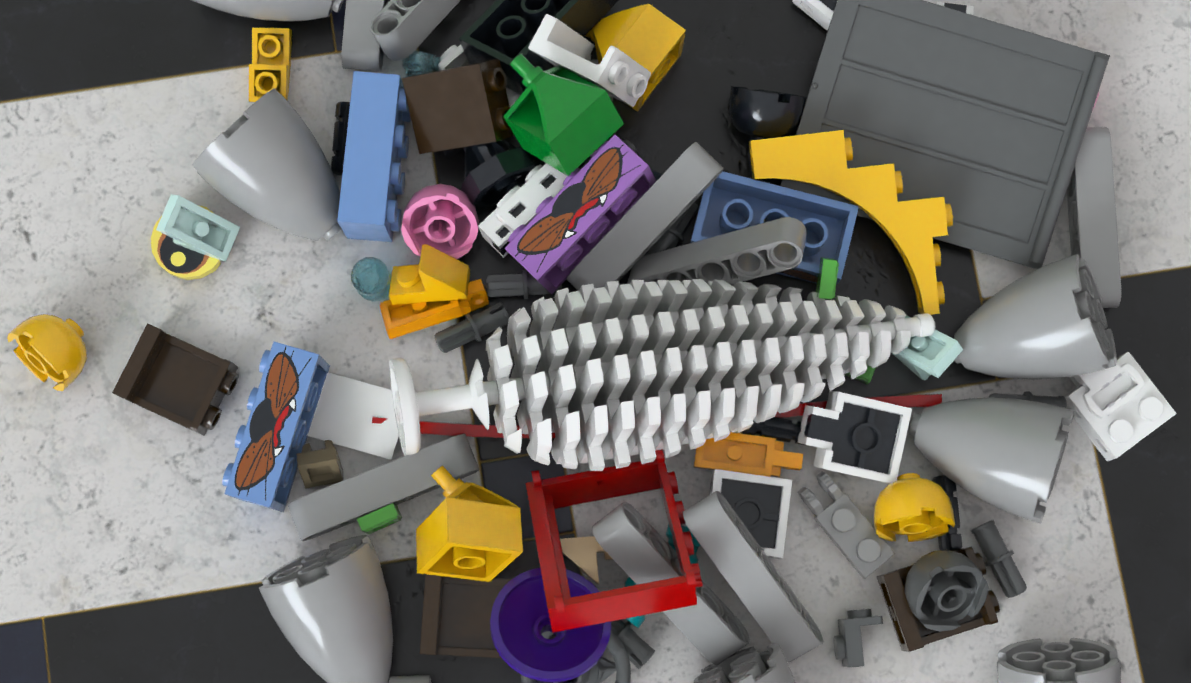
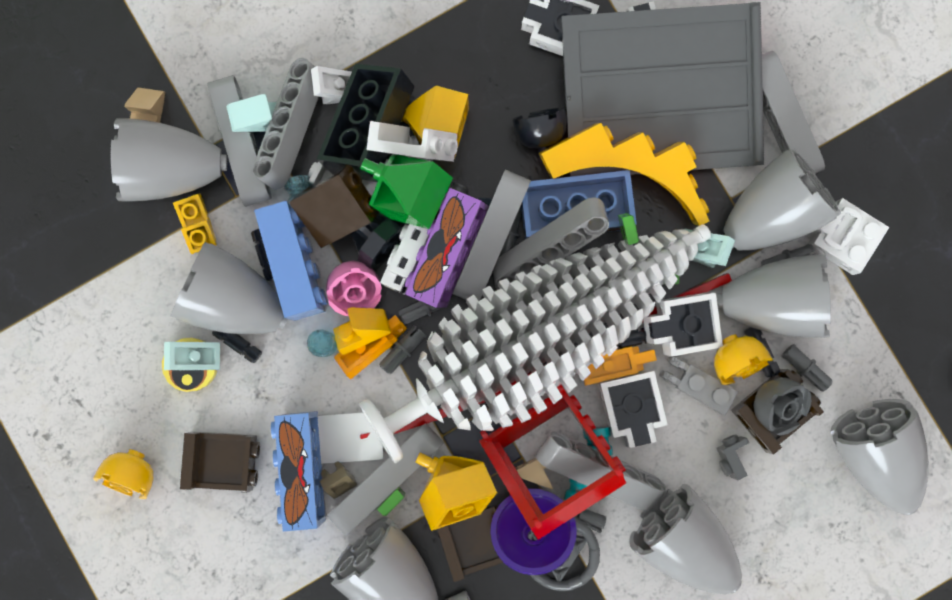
camera: 15 degrees left, 5 degrees up
light grey beam [683,491,824,662] -> none
none -> black axle [212,331,262,363]

